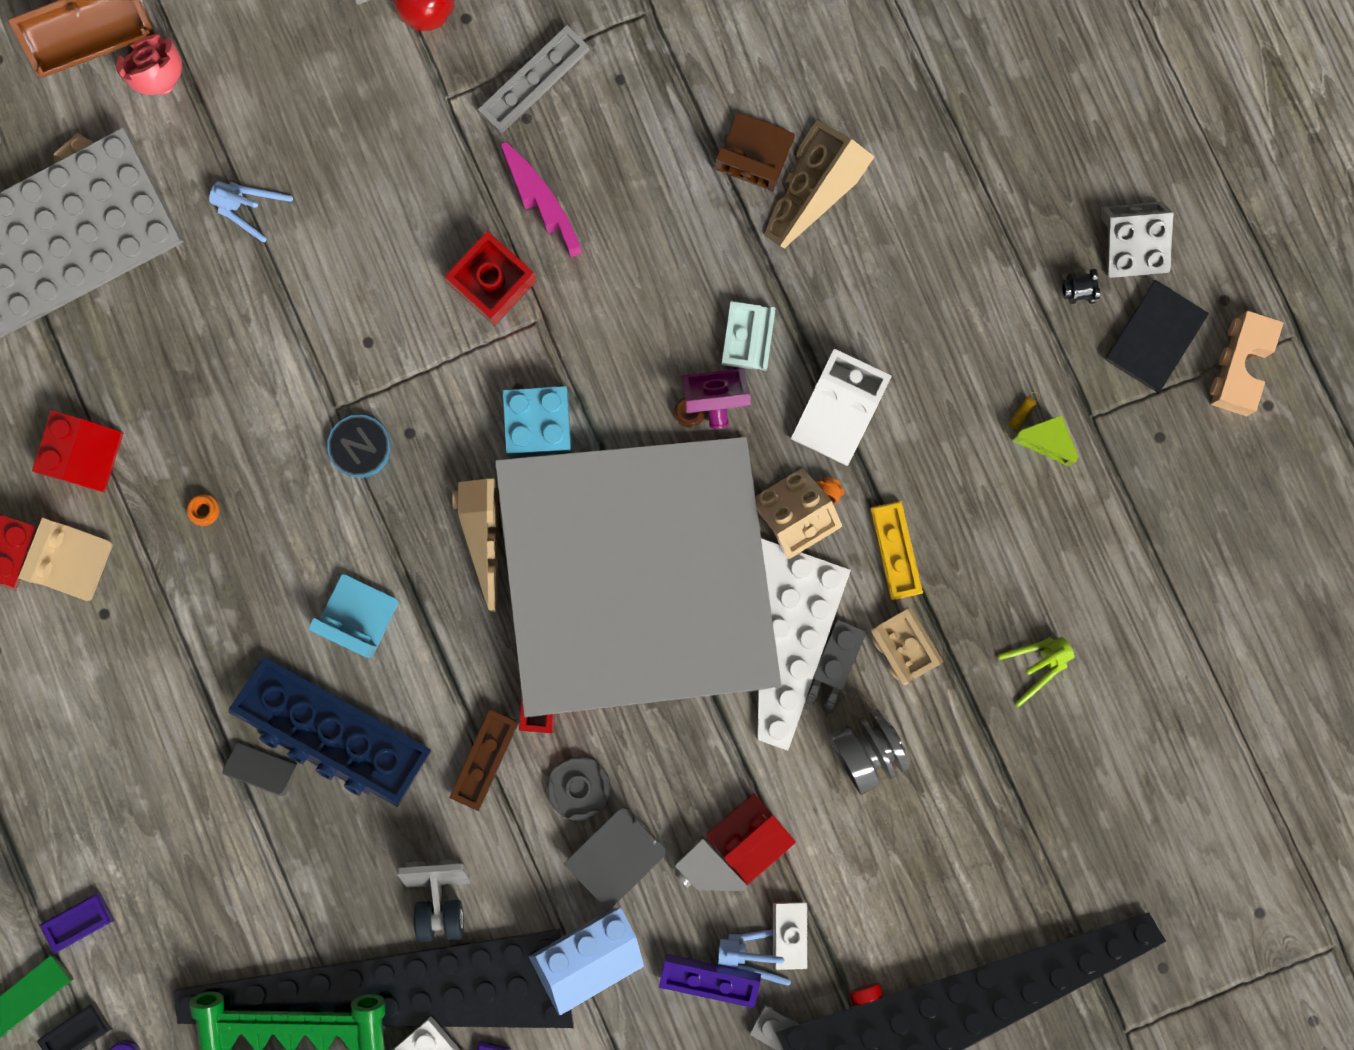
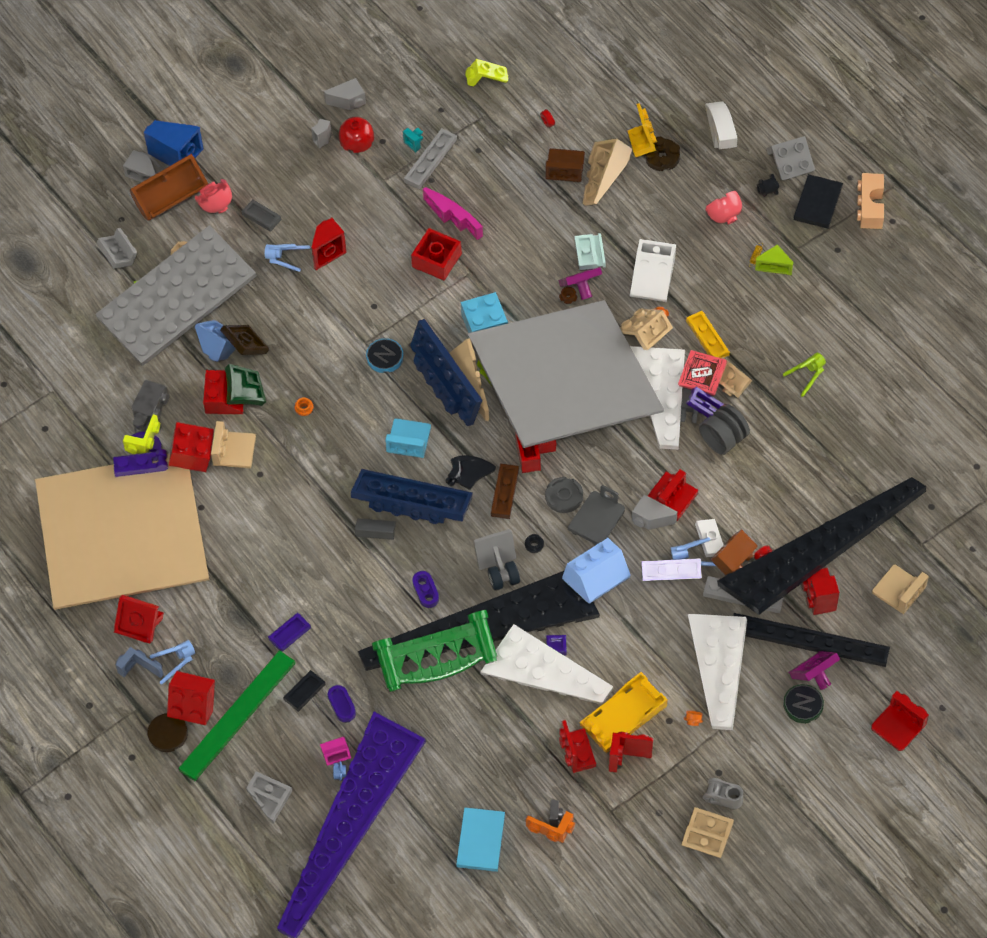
camera: 10 degrees left, 25 degrees down
none -> medium blue slope [195,320,236,362]
none -> dark brown tile [220,325,269,355]
none -> dark green plate [225,364,266,406]
none -> dark grey tile [241,199,282,232]
none -> red slope [311,217,347,270]
none -> teal tile [403,128,423,153]
none -> dark blue plate [410,319,483,426]
none -> dark purple plate [412,571,439,608]
none -> black arm [445,455,496,490]
none -> black plate [525,534,544,553]
none -> red tile [540,109,555,128]
none -> yellow bracket [627,103,657,157]
none -> dark brown plate [644,136,680,171]
none -> coral tile [678,350,727,396]
none -> dark purple tile [686,387,723,418]
none -> white slope [705,101,737,149]
none -> coral cylinder [705,191,742,225]
none -> dark orange brick [710,529,758,575]

